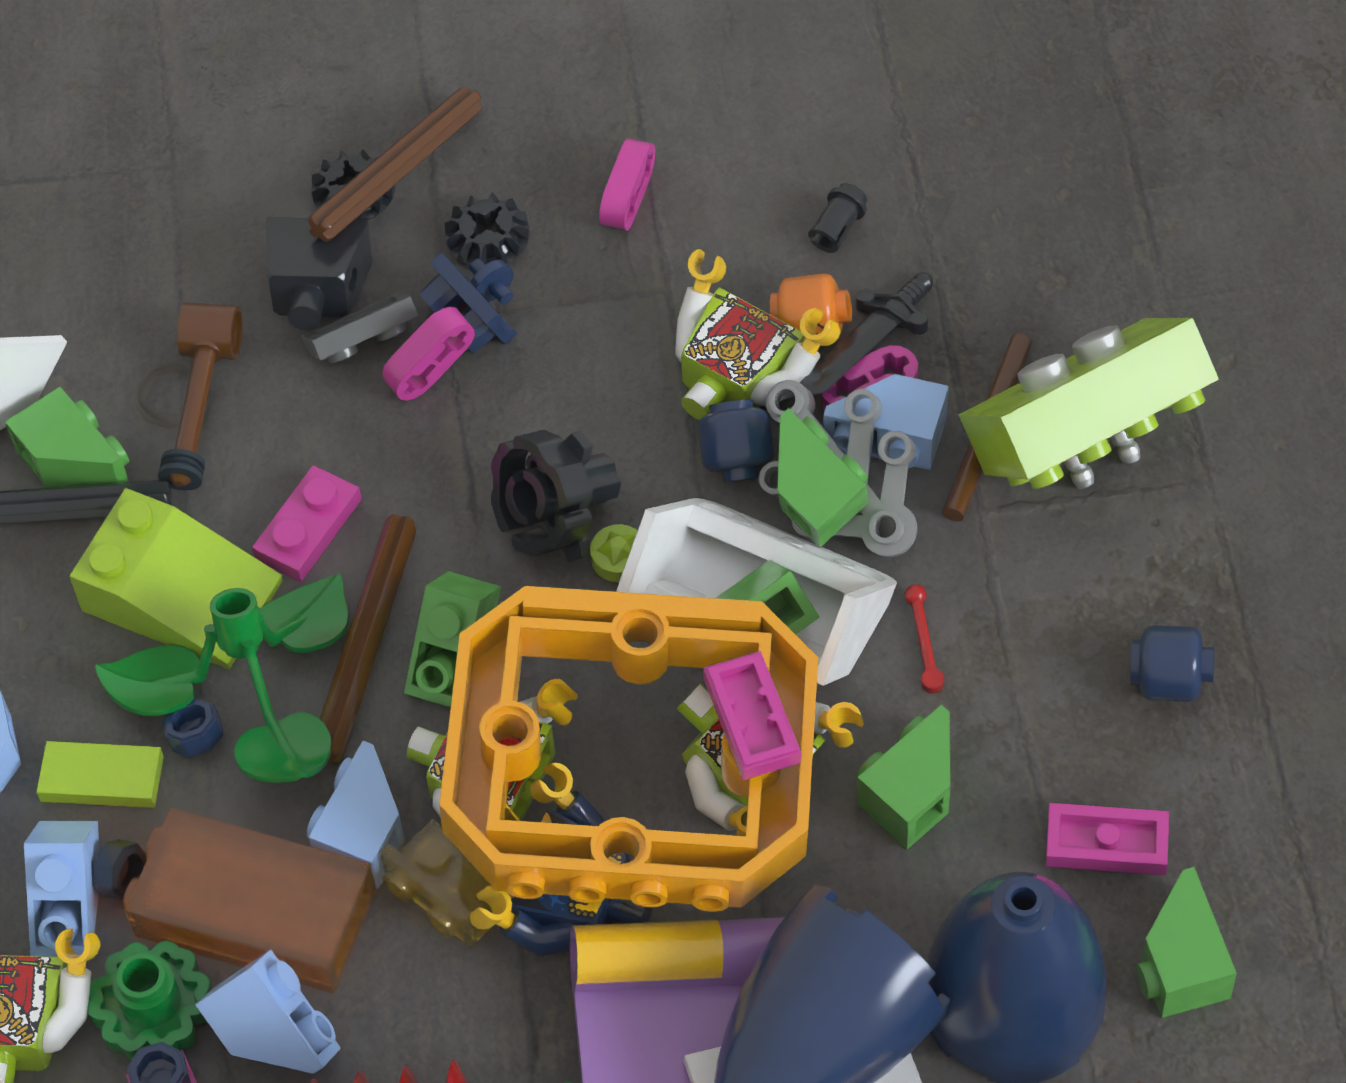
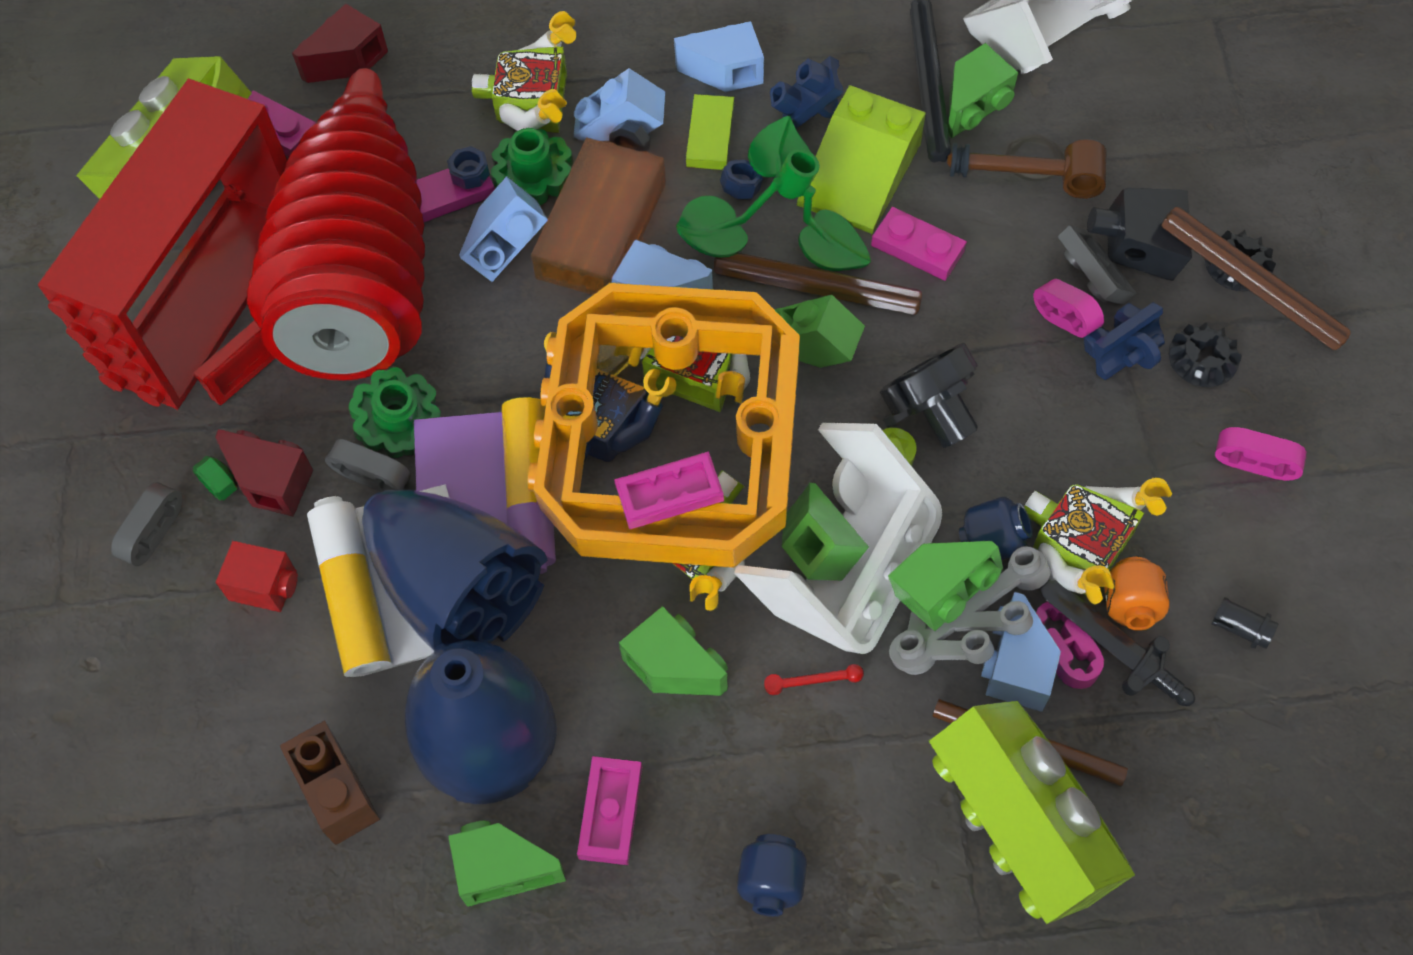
camera: 90 degrees right, 5 degrees up
none -> dark blue hips [770,56,844,129]

